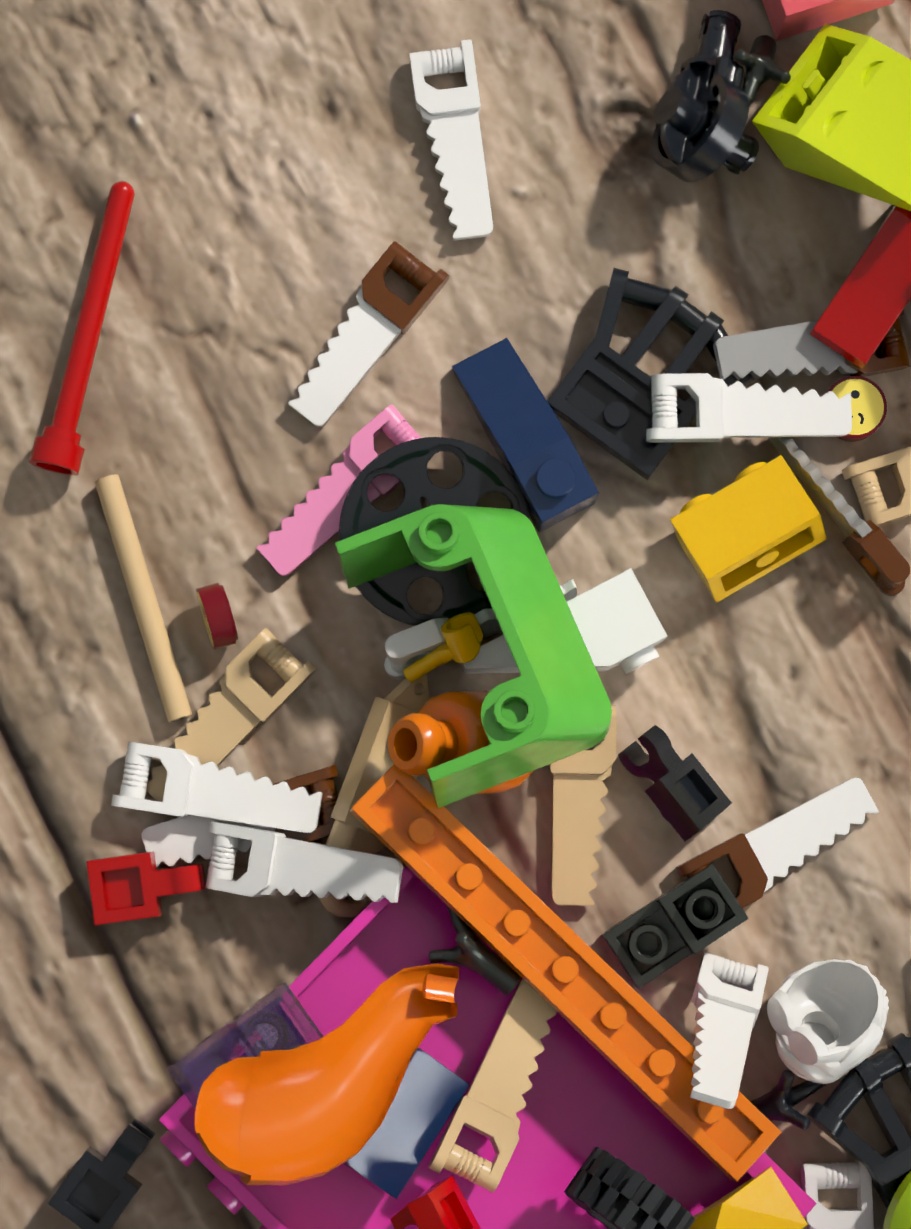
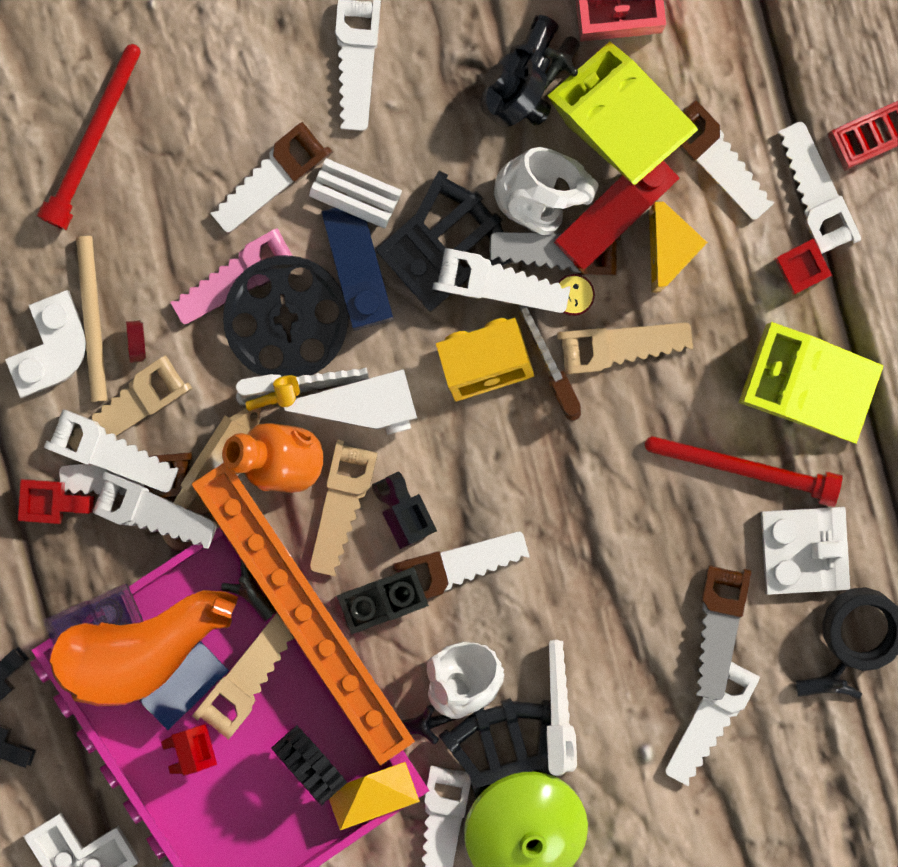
camera: 10 degrees right, 5 degrees up
bright green windscreen [335,504,612,808] -> none
white piece [690,952,769,1109] -> none
none -> white plate [5,290,86,398]
none -> white tile [309,158,402,229]
none -> white helmet [494,147,599,235]

